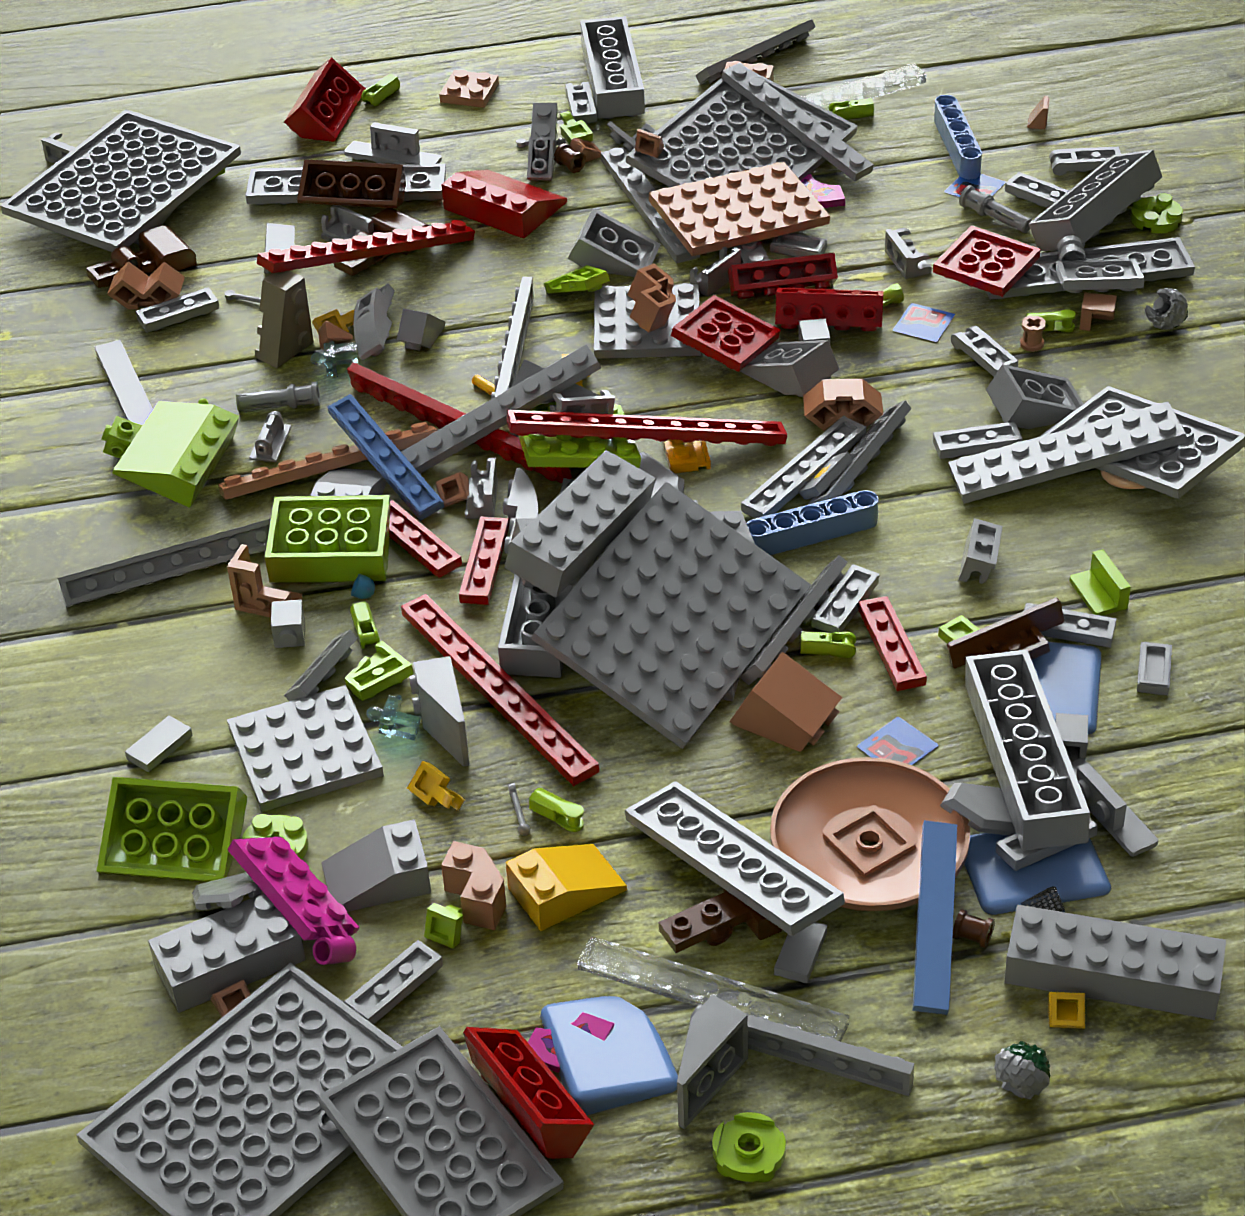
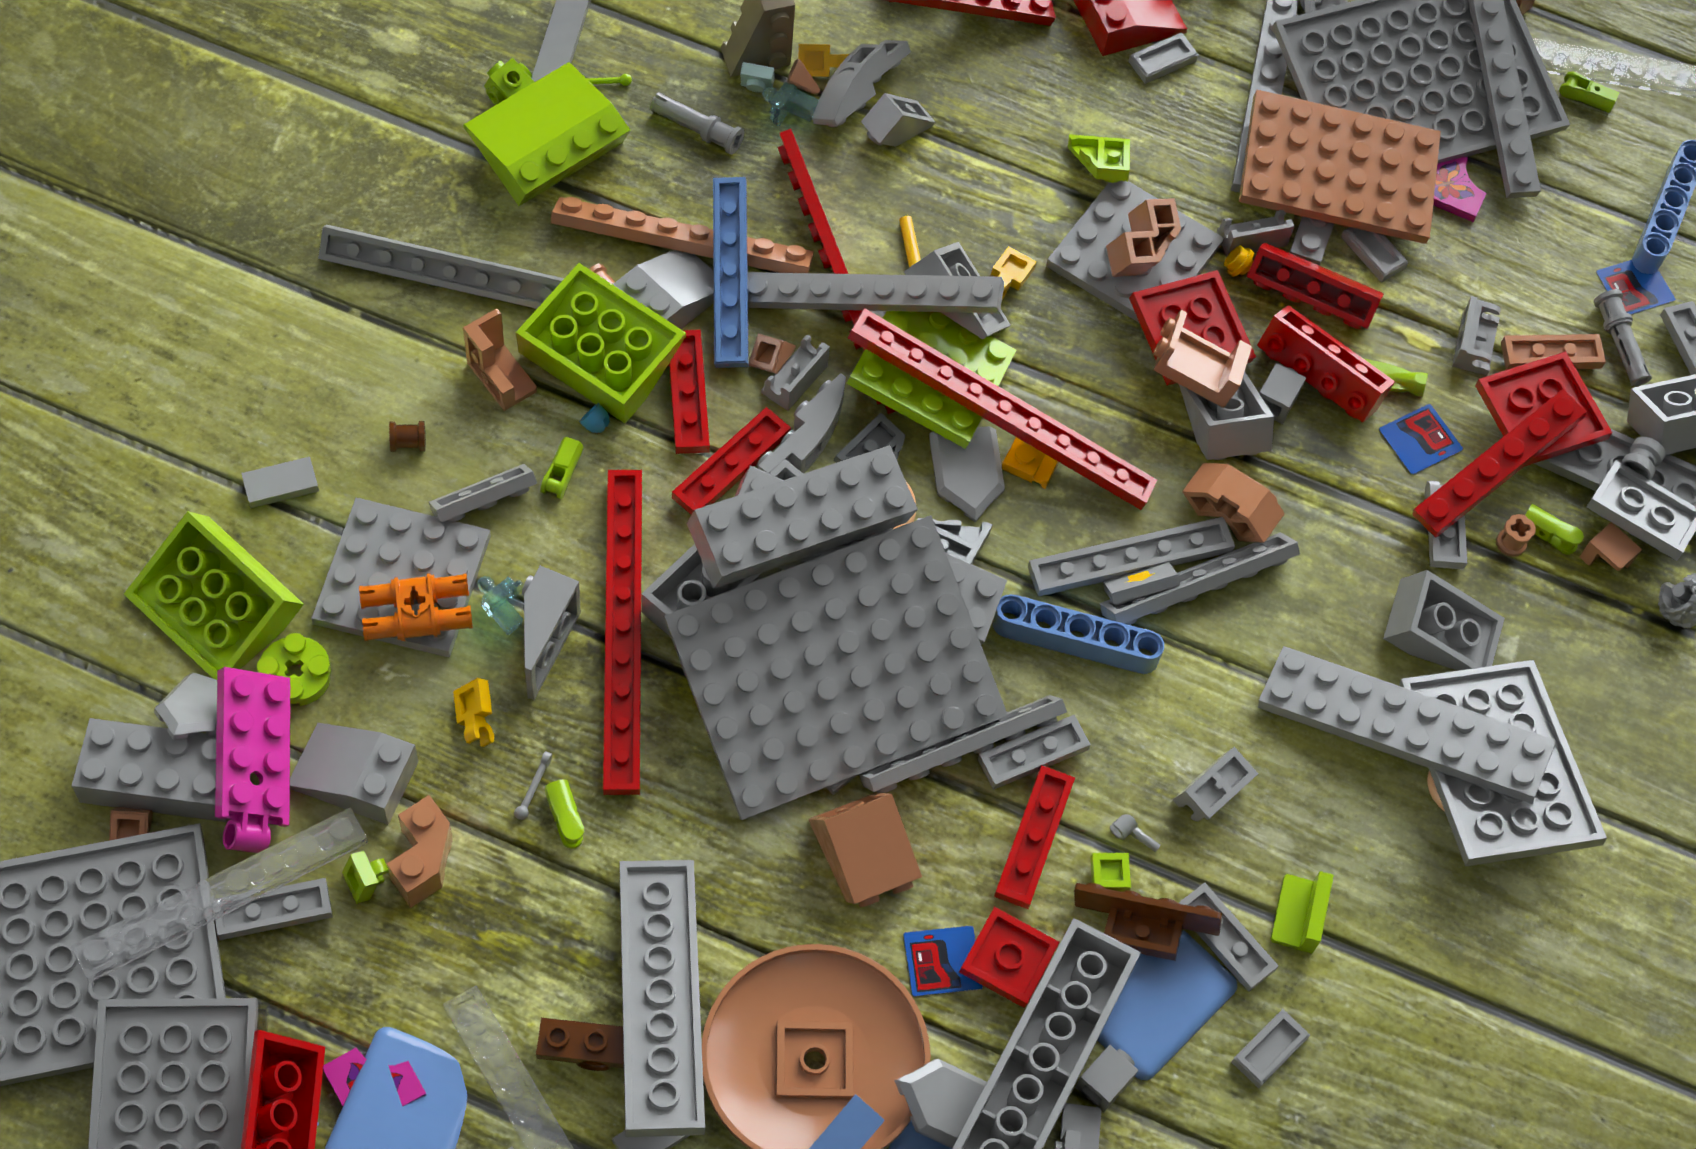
camera: 25 degrees right, 20 degrees up
light grey hinge [249,411,291,462] -> none
light grey brick [271,599,305,648] -> none
lime wing [344,641,414,701] -> none
plate [491,277,534,399] -> none
yellow slope [505,844,627,931] -> none
light grey hinge [550,390,615,414] -> none
light grey slope [567,208,661,277] -> none
nougat slope [635,129,664,158] -> none
lime bar [801,631,856,658] -> none
light grey plate [933,421,1023,459] -> none
none -> clear plate [71,807,368,983]
none -> orange pin [359,573,473,641]
none -> reddish brown bush [389,421,426,452]
none -> light aqua plate [740,62,774,92]
none -> red plate [959,906,1060,1008]
none -> light grey hand [1110,814,1160,852]
none -> light grey tile [1128,33,1198,84]
none -> panel [1153,310,1252,408]
none -> yellow plate [1224,245,1254,277]
none -> red plate [1412,388,1587,538]
none -> nougat plate [1501,334,1606,370]

